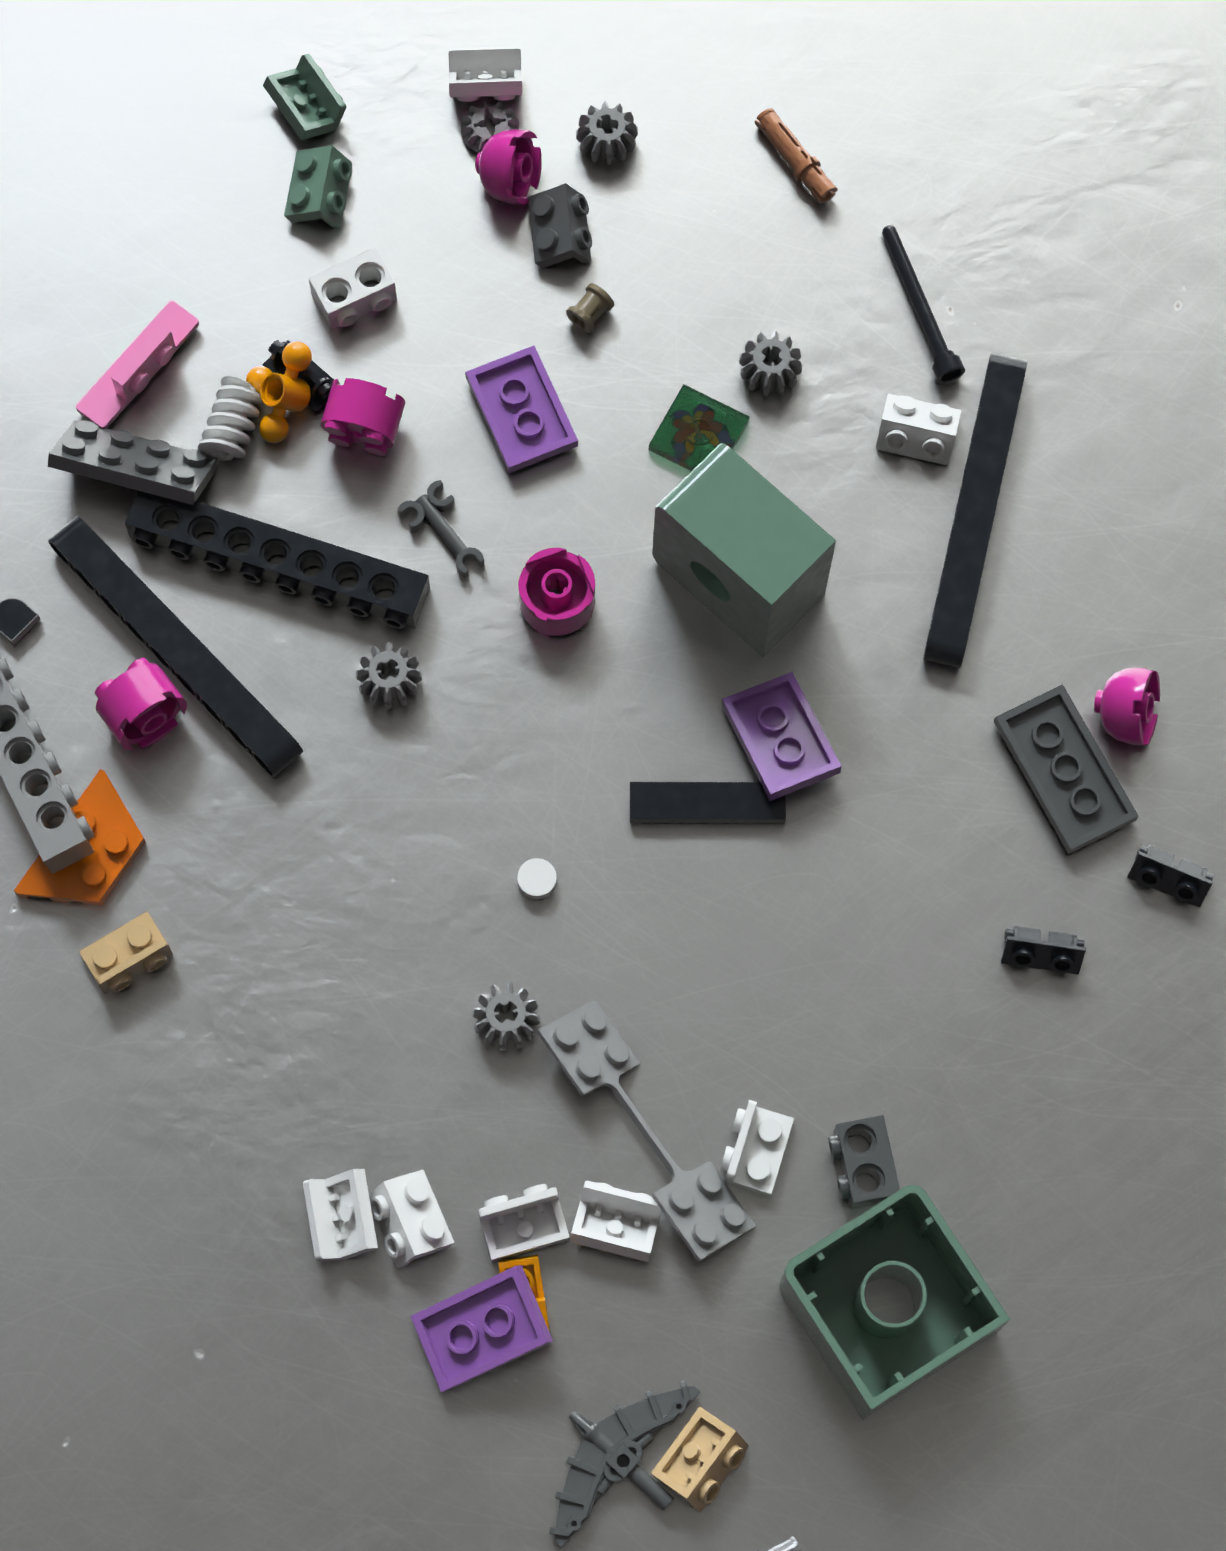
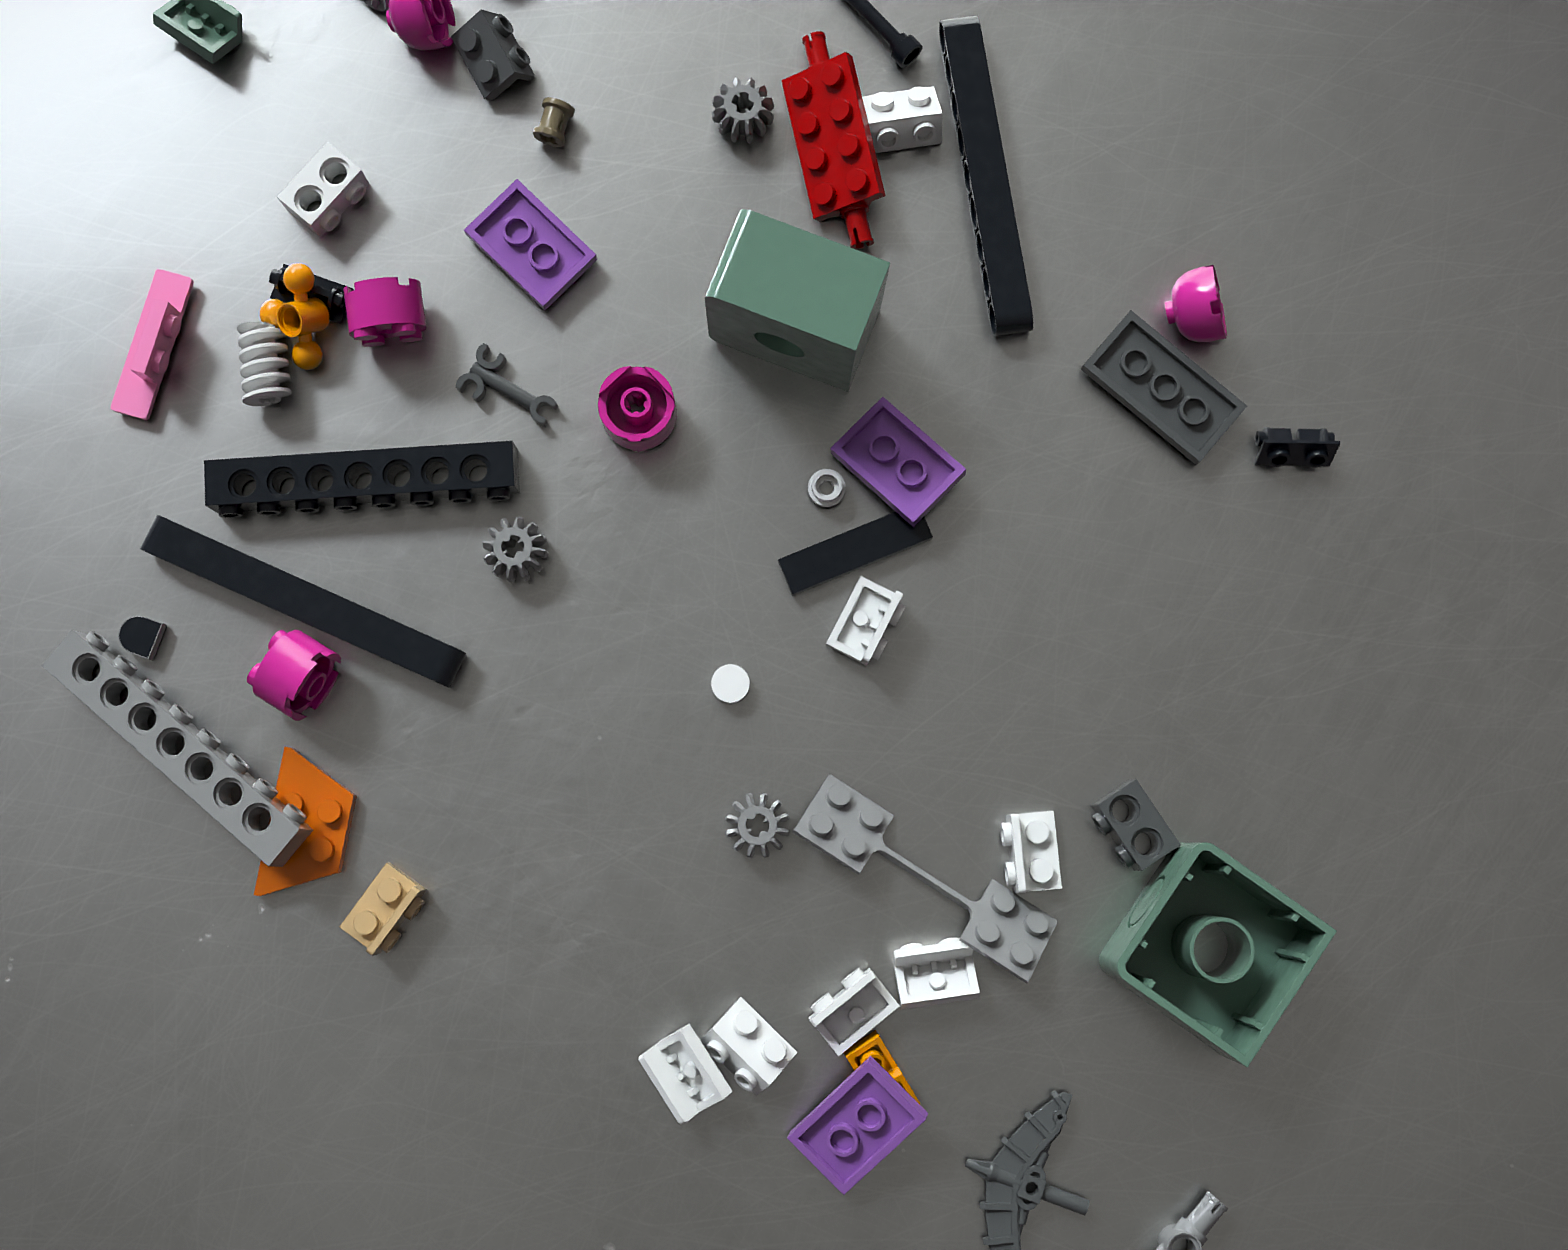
camera: 25 degrees left, 10 degrees up
dark grey plate [47,420,218,505] -> none
sand green bracket [284,145,352,228] -> none
clear green tile [648,384,750,471] -> none
tan bracket [651,1407,748,1512] -> none
black hinge [1001,925,1086,974] -> none
none -> red plate [781,31,886,250]
none -> white plate [808,469,846,507]
none -> white bracket [826,576,906,666]

